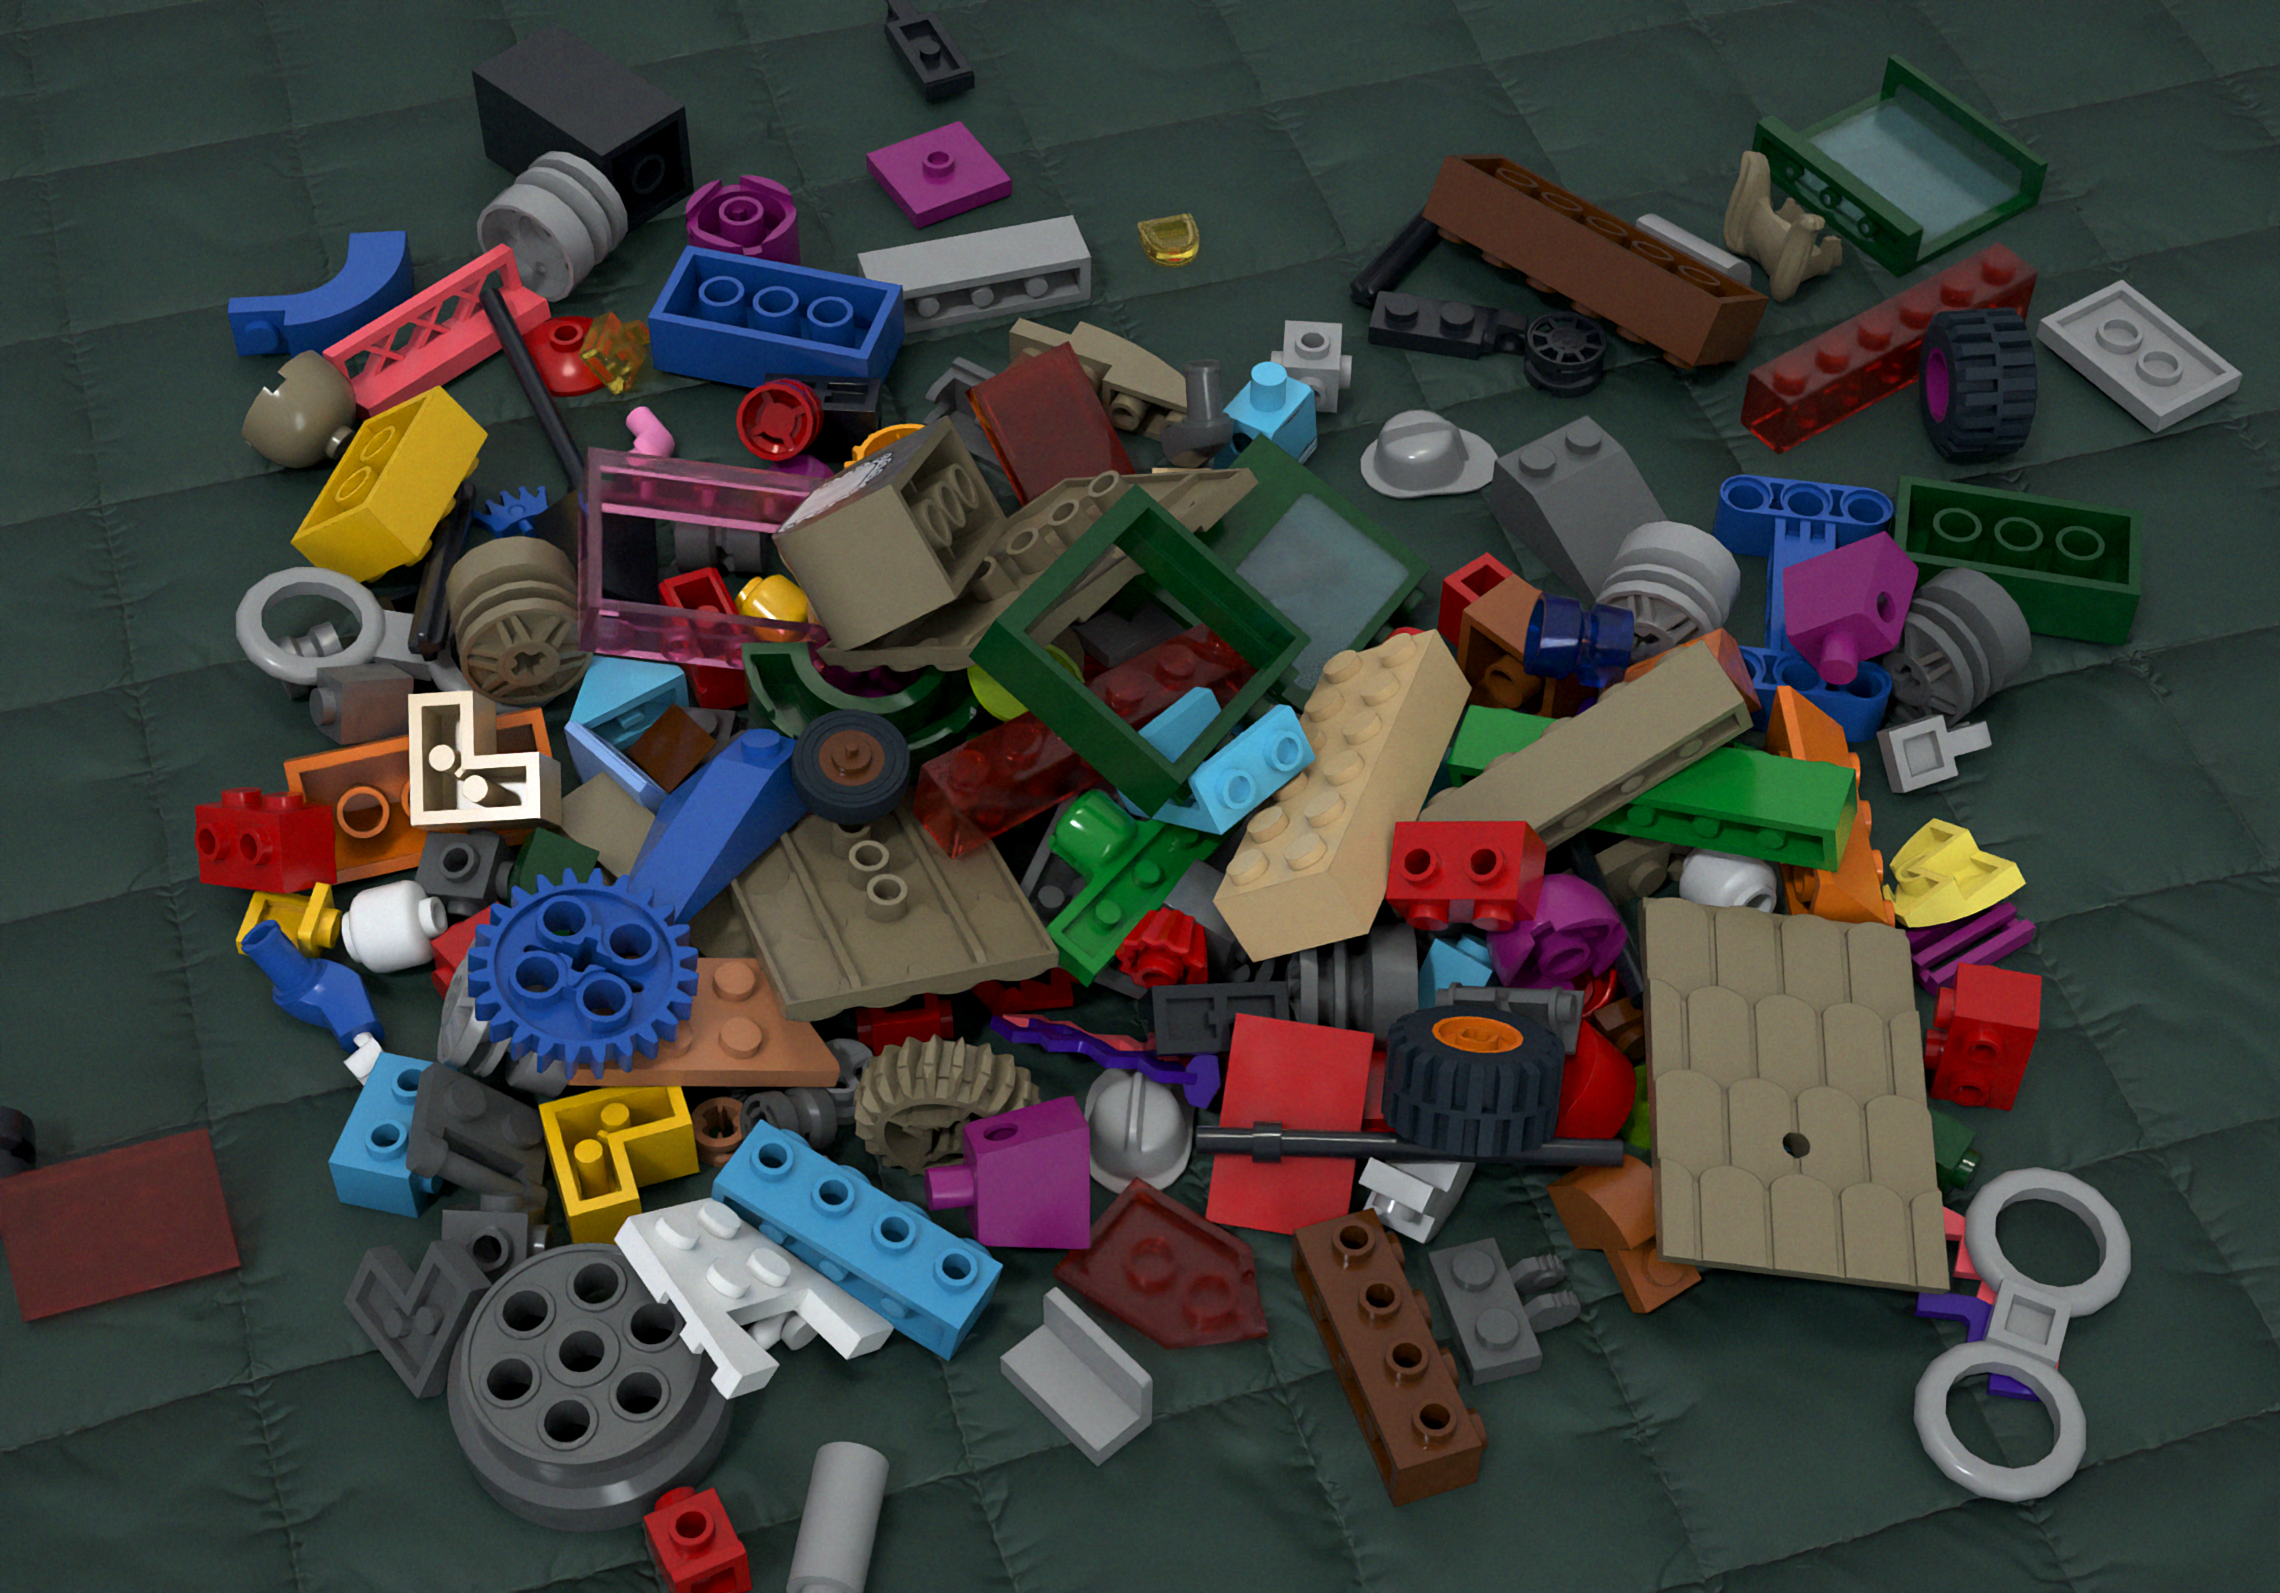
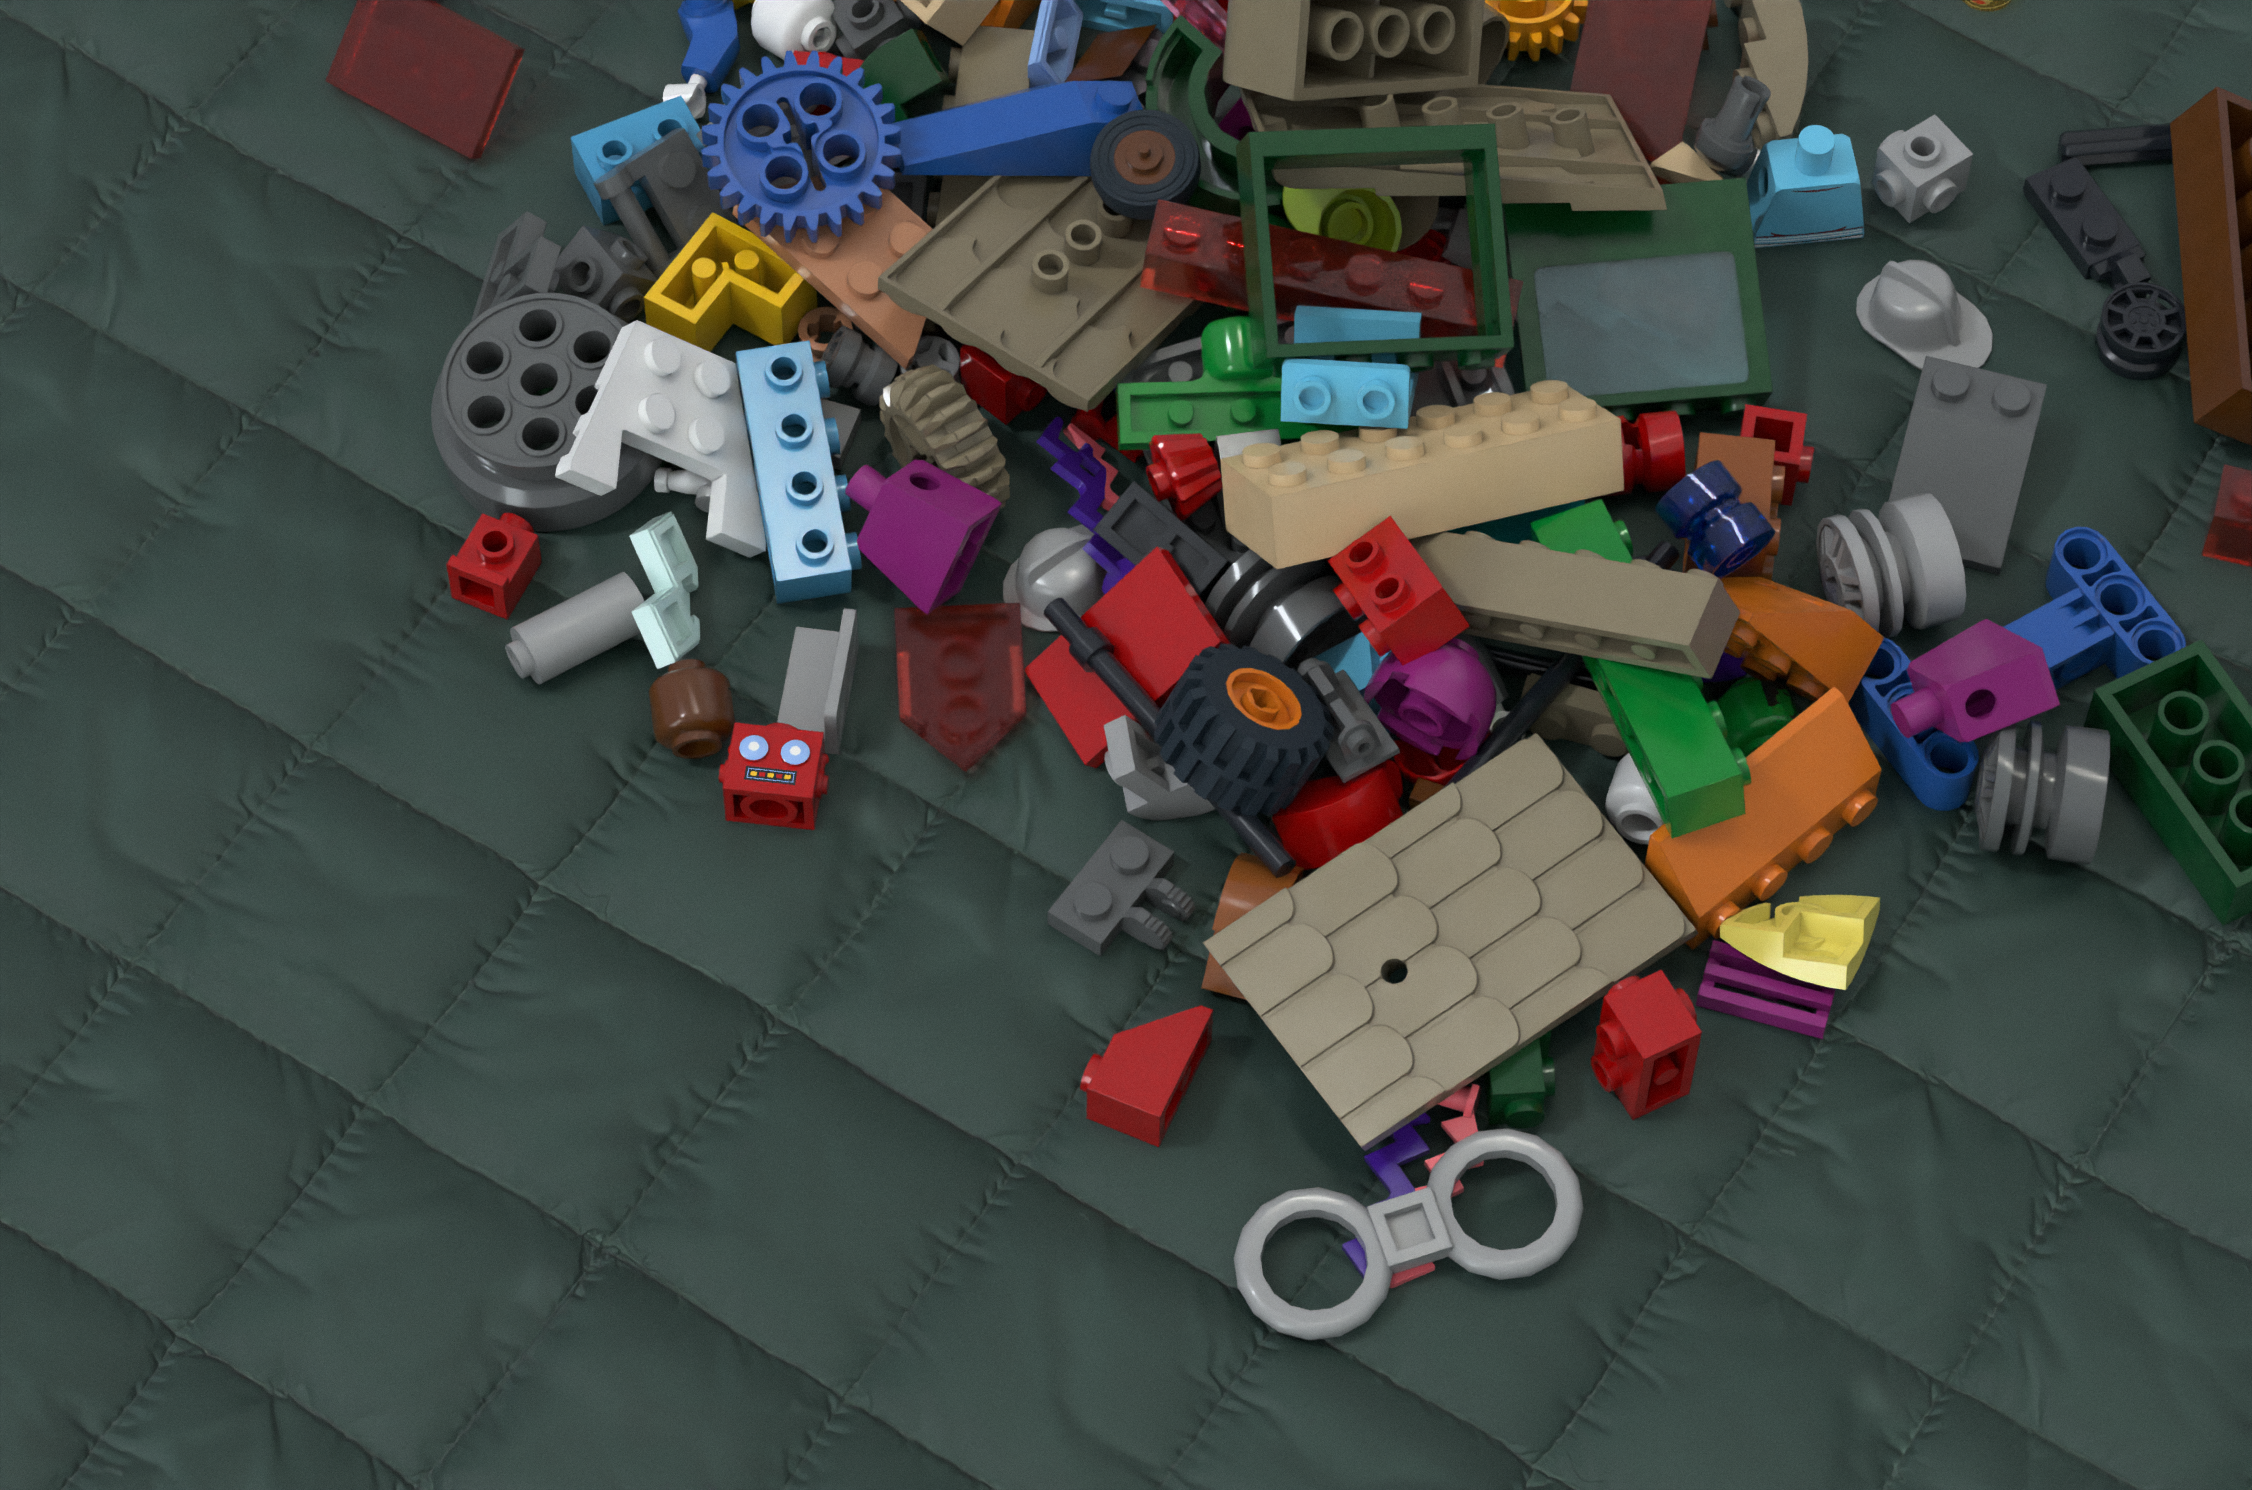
camera: 50 degrees right, 10 degrees up
reddish brown brick [1290,1207,1488,1507] -> none
light grey plate [1876,715,1992,793] -> none
none -> light aqua tile [629,512,700,669]
none -> reddish brown head [649,659,735,759]
none -> red head [719,722,830,830]
none -> red slope [1080,1005,1213,1147]

